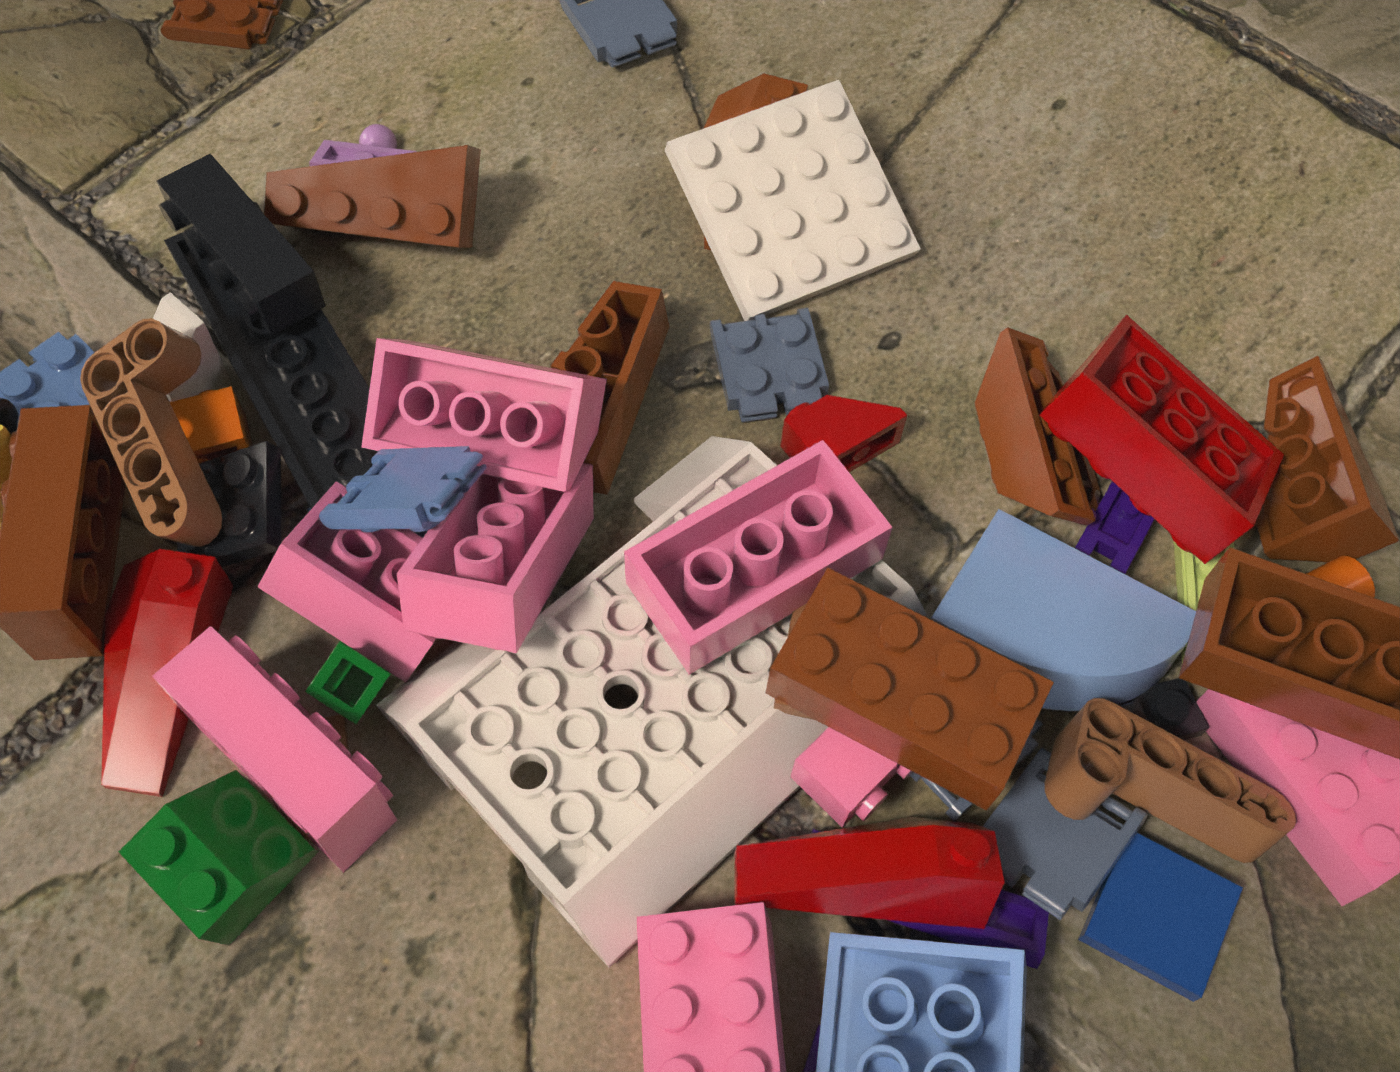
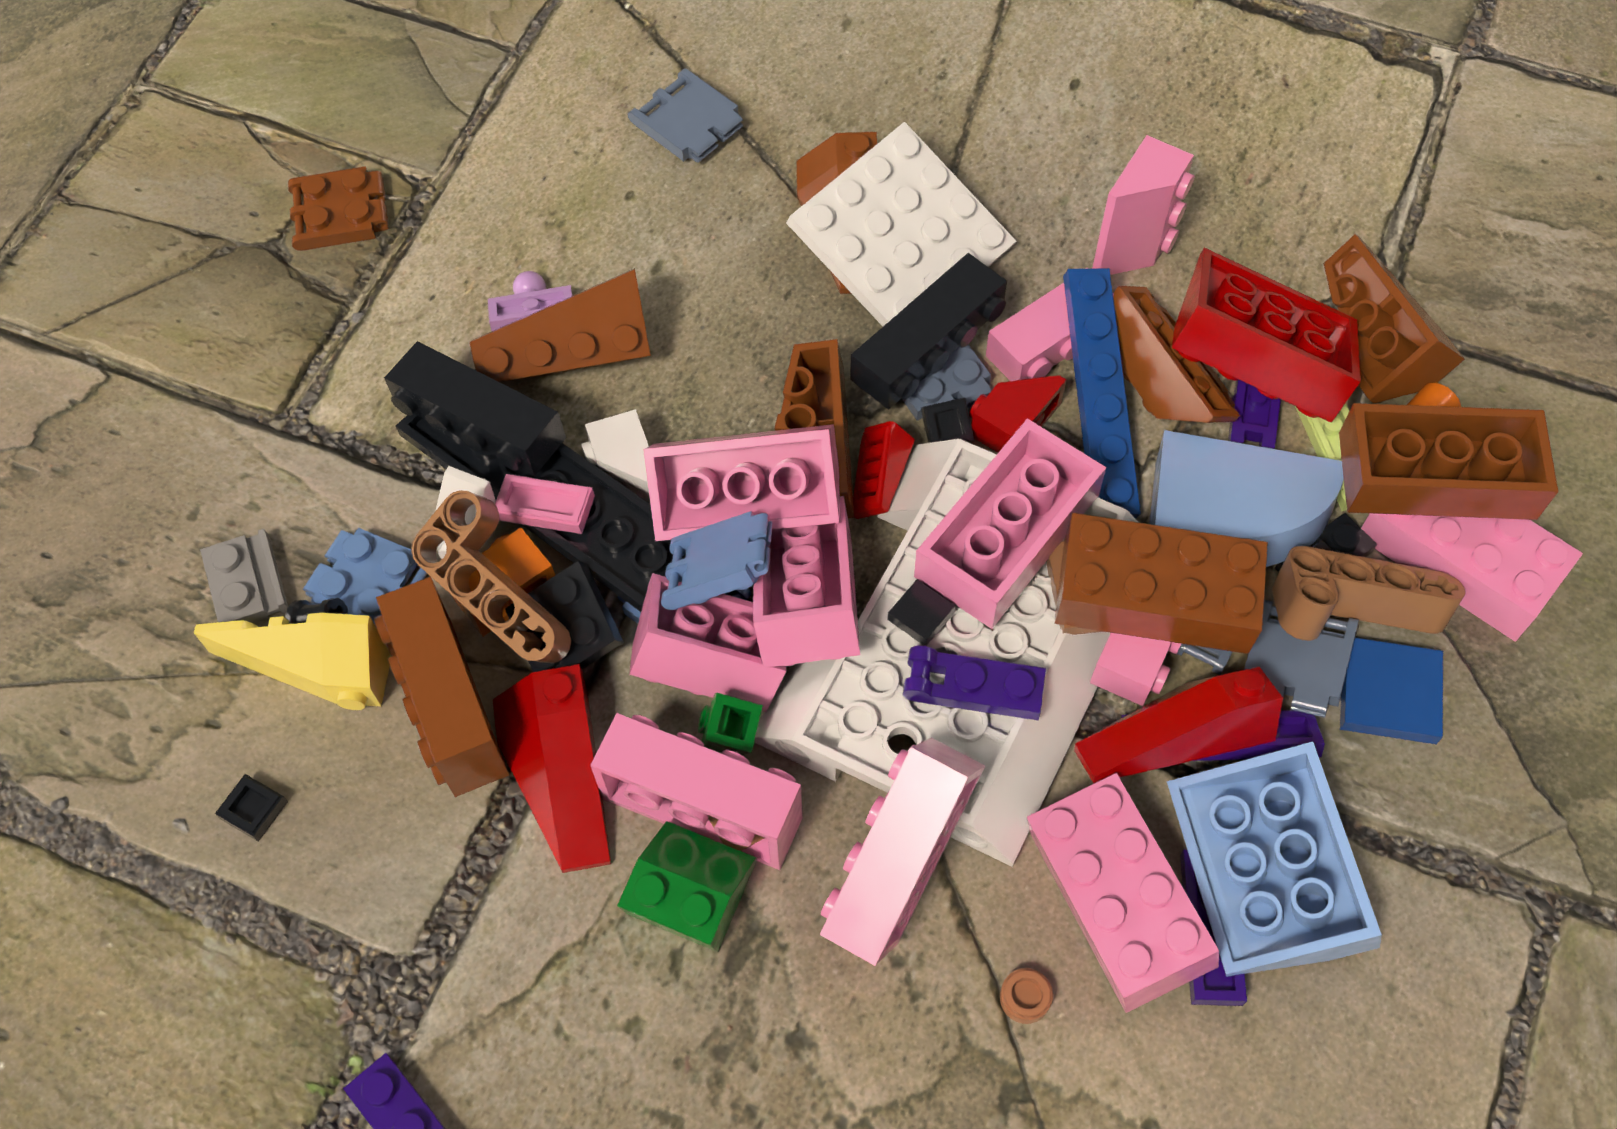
camera: 15 degrees left, 0 degrees up
none -> bright pink tile [495,474,595,534]
none -> white slope [581,409,650,503]
none -> bright pink brick [820,738,985,966]
none -> black brick [850,253,1007,410]
none -> red slope [853,421,915,519]
none -> black tile [887,579,955,646]
none -> dark purple plate [902,645,1046,721]
none -> black tile [920,397,974,443]
none -> bright pink brick [985,268,1114,381]
none -> blue plate [1063,268,1141,519]
none -> bright pink slope [1092,135,1195,275]

